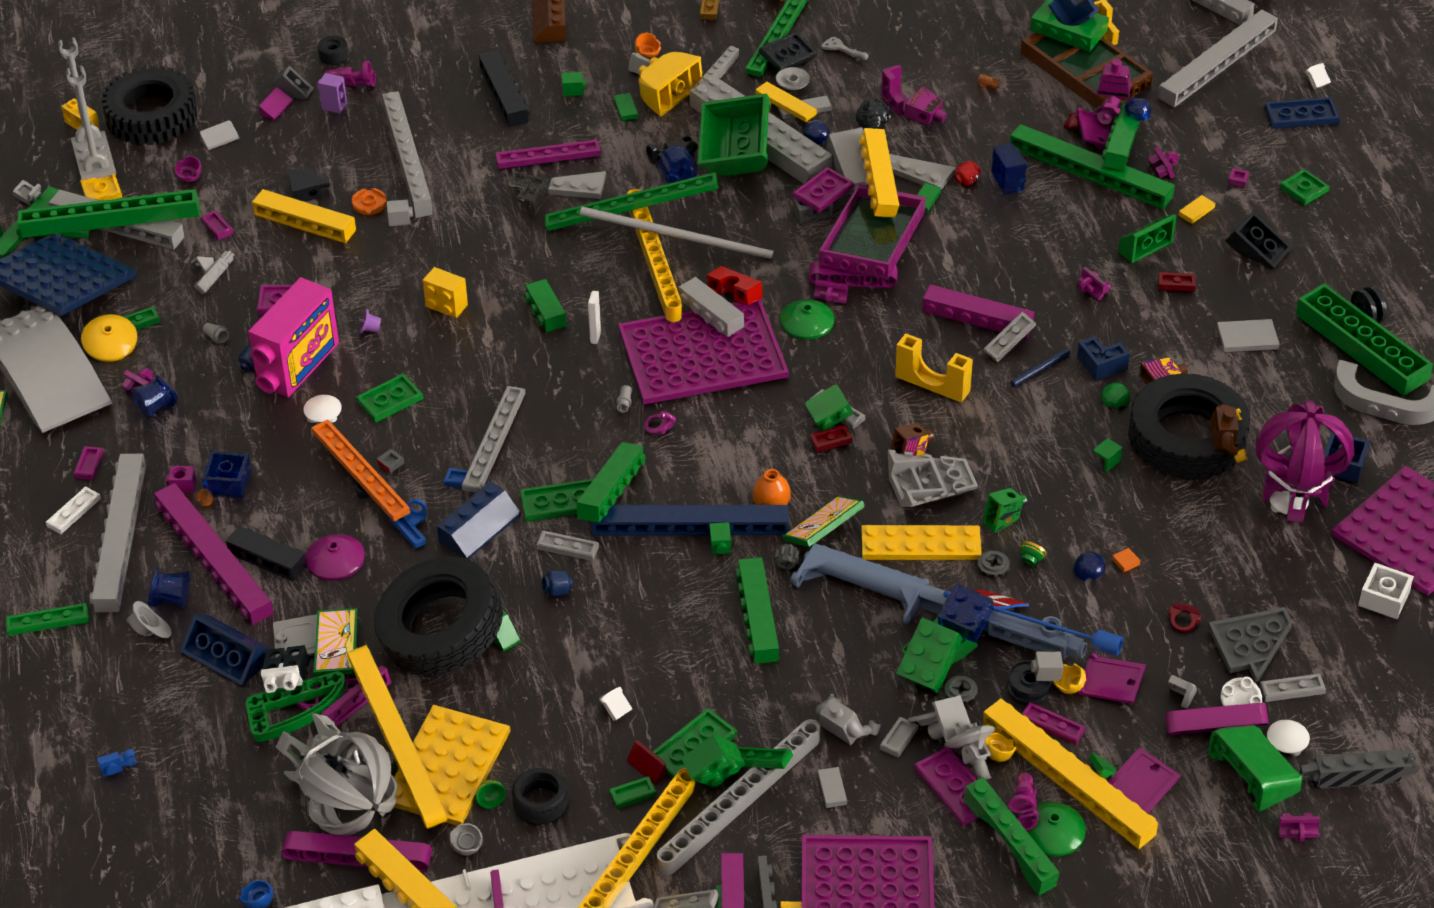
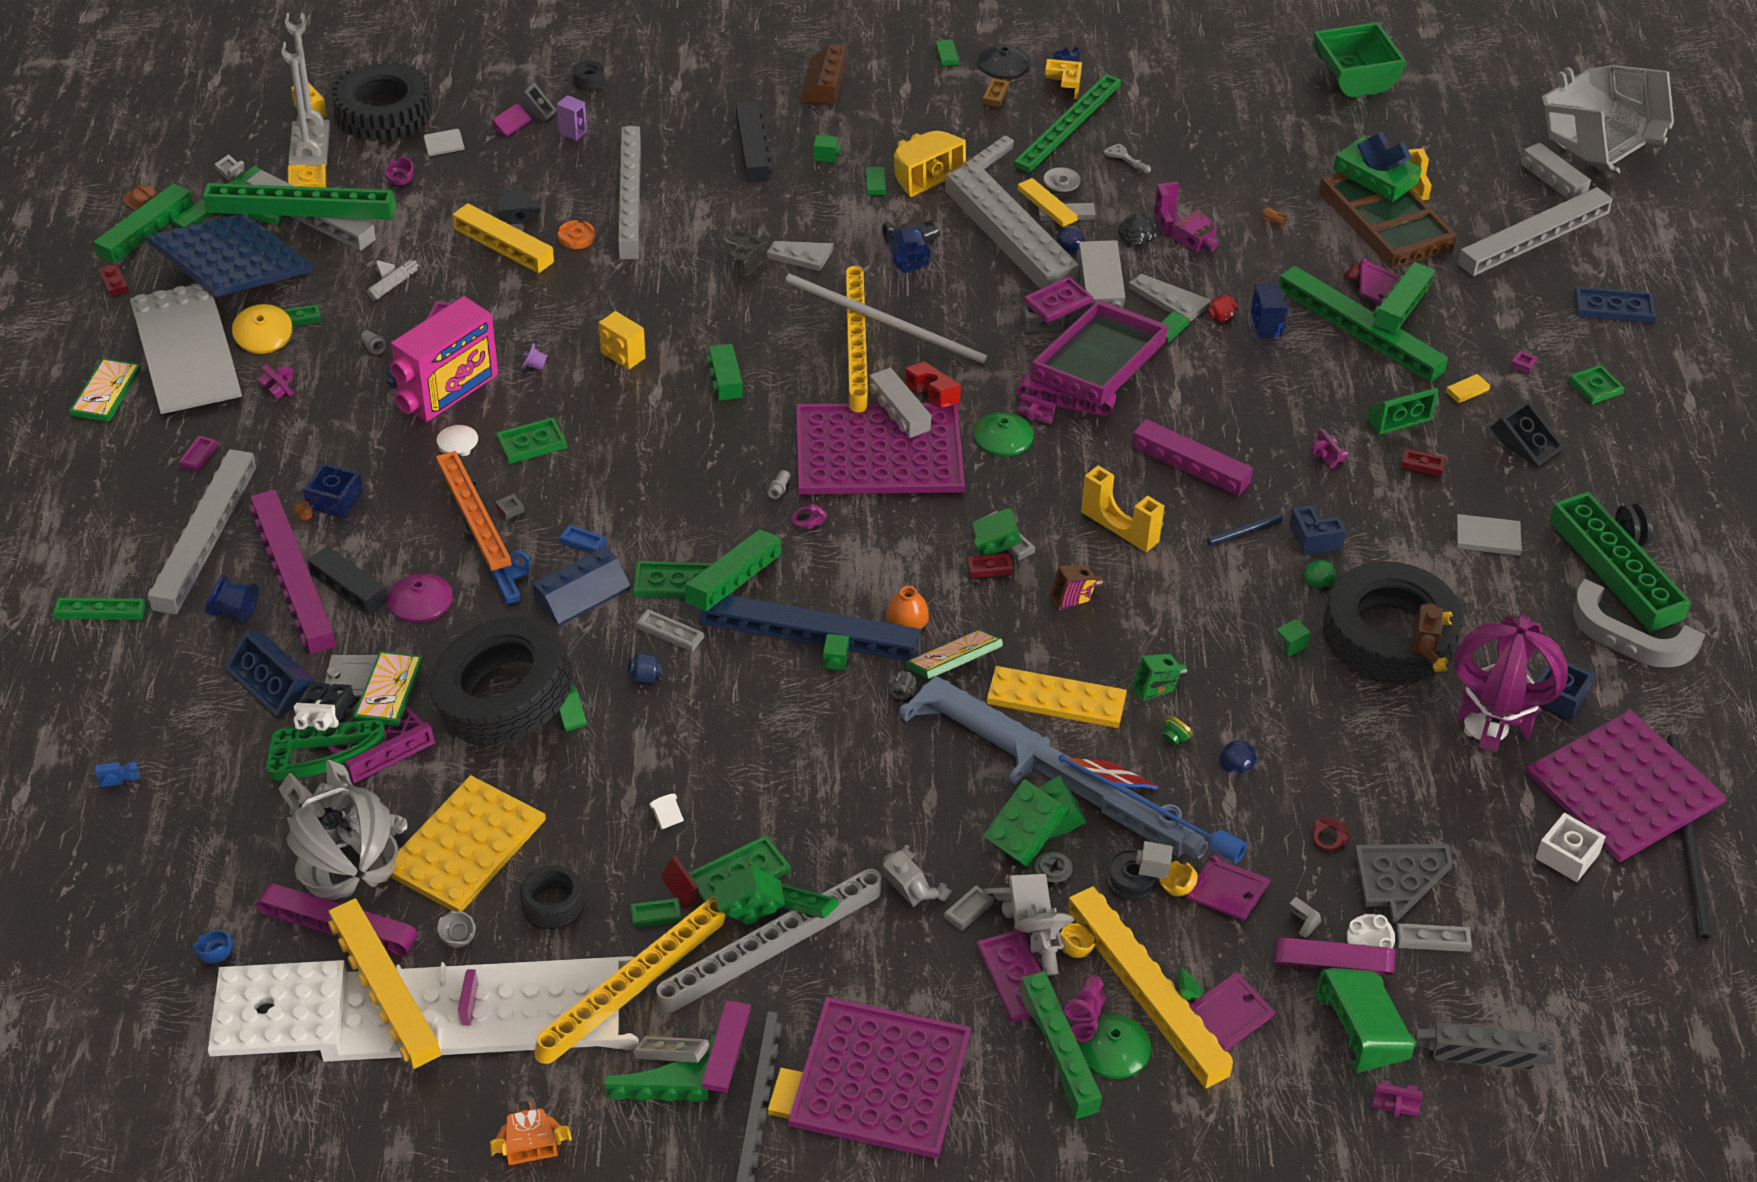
camera: 10 degrees right, 0 degrees up
white tile [46,486,101,534] -> none
light grey piece [127,601,172,638] -> none
clear blue hat [131,374,178,418] -> none
magenta brick [166,466,197,493] -> none
magenta tile [200,210,233,240] -> none
magenta piece [325,61,376,87] -> none
yellow beam [347,645,447,829] -> none
light grey brick [387,200,413,226] -> none
light grey tile [462,386,525,493] -> none
green piece [476,780,506,809] -> none
magenta plate [496,140,601,169] -> none
green plate [545,172,718,231] -> none
white tile [588,291,601,344] -> none
light grey tile [629,53,650,74] -> none
orange hair [635,32,661,58] -> none
green container [698,93,771,176] -> none
green brick [735,557,779,664] -> none
black tile [759,32,817,72] -> none
light grey tile [818,767,847,808] -> none
yellow brick [859,128,899,218] -> none
light grey wedge [888,450,978,507] -> none
clear blue brick [937,583,994,643] -> none
dark grey gear [978,551,1010,577] -> none
light grey tile [983,312,1036,363] -> none
magenta tile [1022,702,1086,745] -> none
magenta hips [1095,95,1121,125] -> none
magenta torso [1097,59,1131,99] -> none
orange tile [1112,548,1140,573] -> none
clear blue hair [1124,98,1151,121] -> none
torso [1139,357,1188,385] -> none
magenta hips [1148,146,1179,179] -> none
white dish [1267,720,1310,756] -> none
white tile [1305,63,1331,89] -> none

